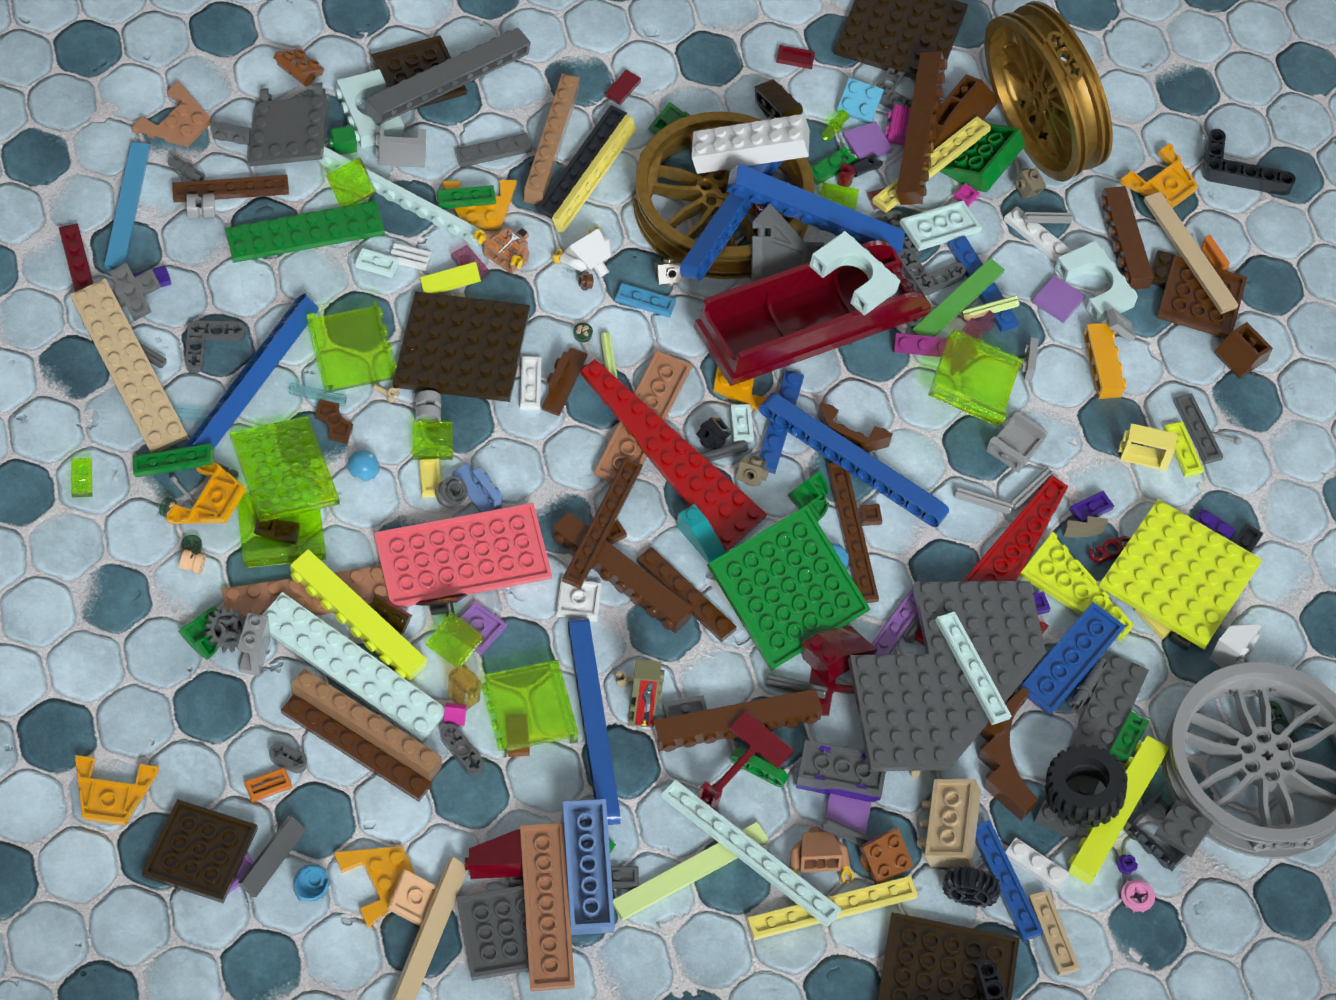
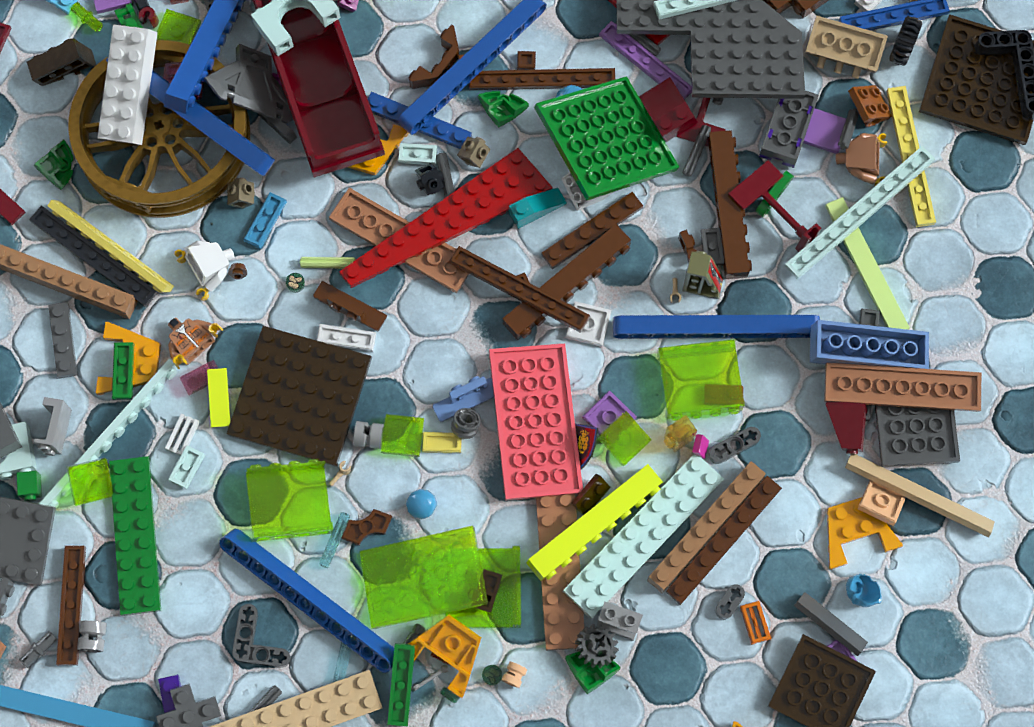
camera: 75 degrees left, 15 degrees up
none -> reddish brown plate [678,229,698,263]

